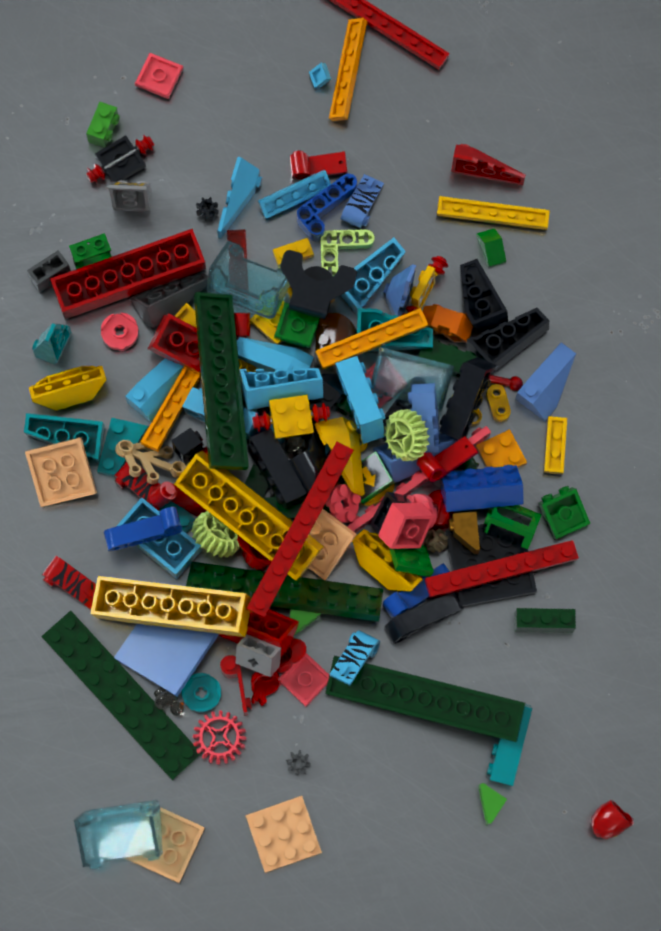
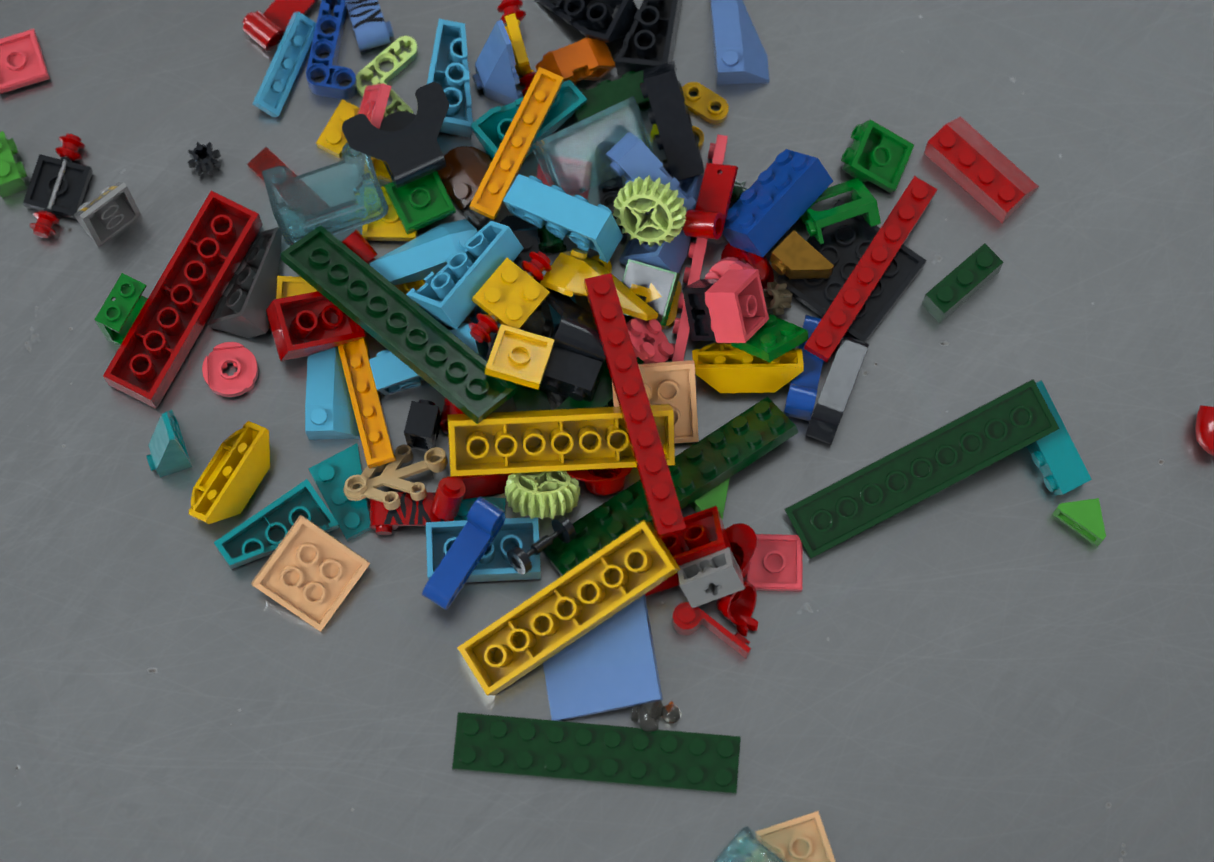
camera: 40 degrees left, 0 degrees up
dark grey brick [27,250,71,292] -> none
red door [42,556,96,609] -> none
teal plate [182,673,222,713] -> none
coral gear [193,711,246,765] -> none
medium azure wedge [217,157,262,239] -> none
light nougat plate [245,796,322,873] -> none
dark grey gear [286,750,311,775] -> none
medium azure door [330,630,380,686] -> none
light orange plate [475,429,527,468] -> none
red bar [488,375,523,391] -> none
yellow plate [544,416,567,475] -> none
none -> coral tile [358,83,392,129]
none -> yellow plate [485,324,555,390]
none -> black wheel [507,515,576,575]
none -> red slope [924,116,1039,224]

